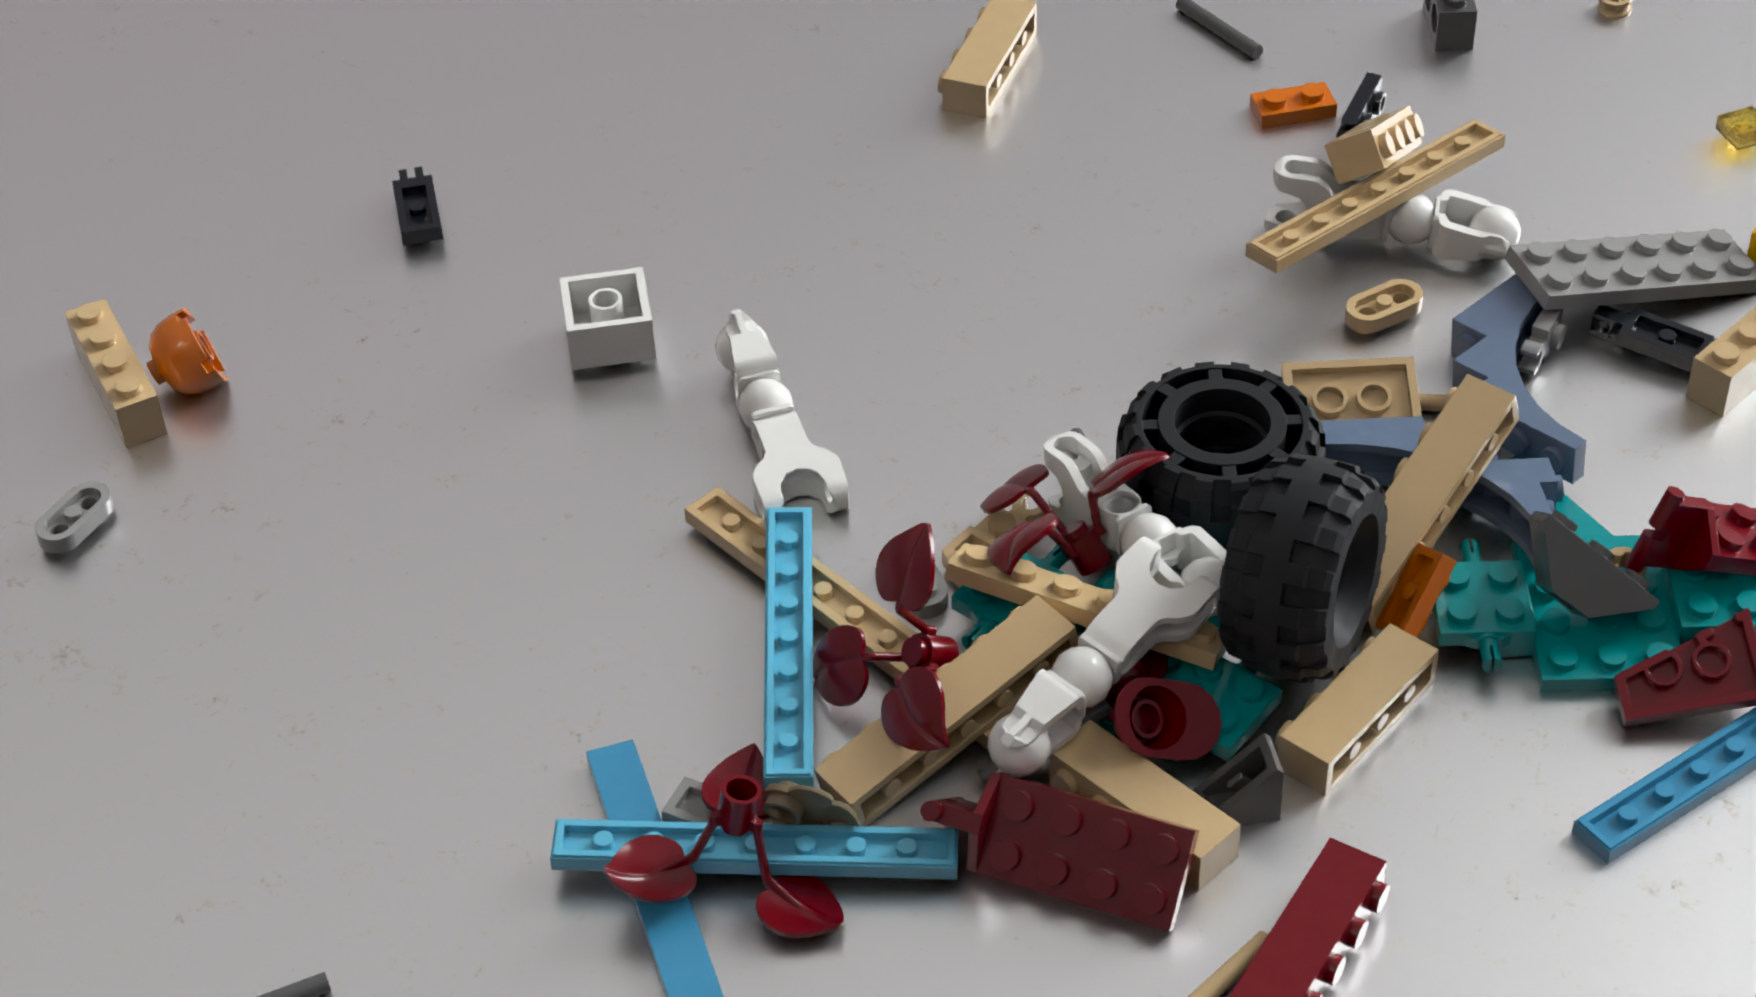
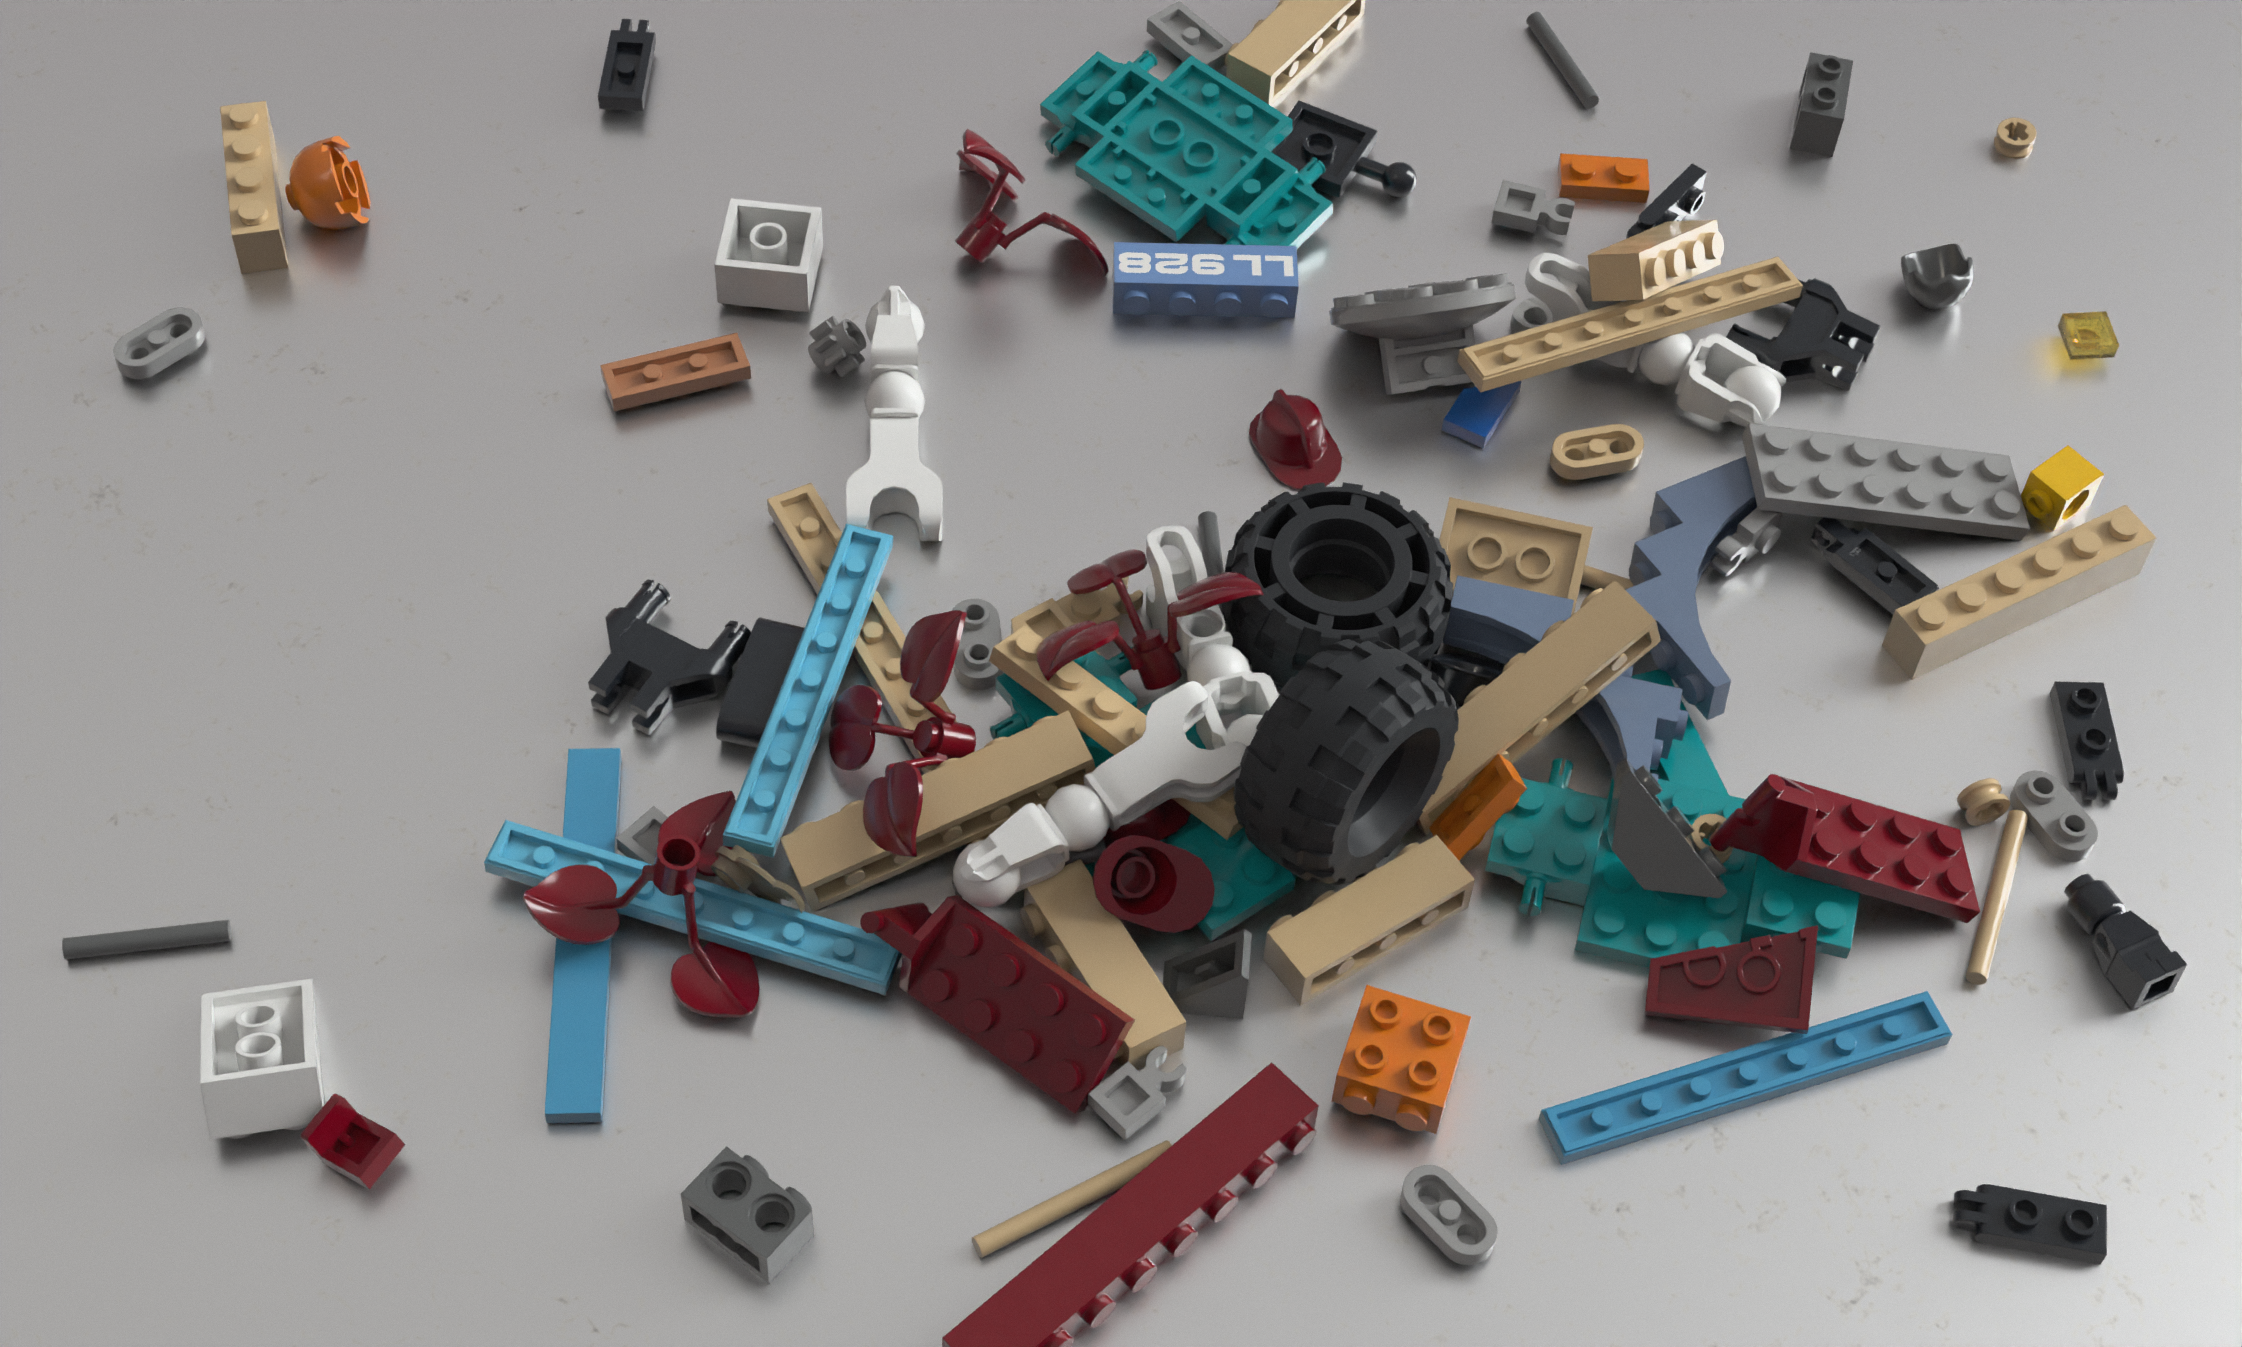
camera: 10 degrees right, 10 degrees up
none -> black connector [588,580,751,735]
none -> nougat plate [600,333,751,411]
none -> black beam [716,617,804,748]
none -> light grey gear [808,316,866,377]
none -> dark red plant [955,129,1109,277]
none -> teal piece [1040,50,1333,249]
none -> light grey plate [1088,1046,1187,1140]
none -> medium blue brick [1112,242,1299,318]
none -> light grey plate [1146,1,1233,71]
none -> dark red piece [1249,389,1342,490]
none -> black plate [1271,101,1417,198]
none -> light grey bracket [1329,273,1516,395]
none -> orange brick [1331,985,1471,1134]
none -> light grey plate [1400,1165,1497,1265]
none -> blue tile [1441,381,1522,449]
none -> light grey plate [1491,180,1575,235]
none -> black connector [1726,278,1881,391]
none -> dark grey hair [1901,244,1974,309]

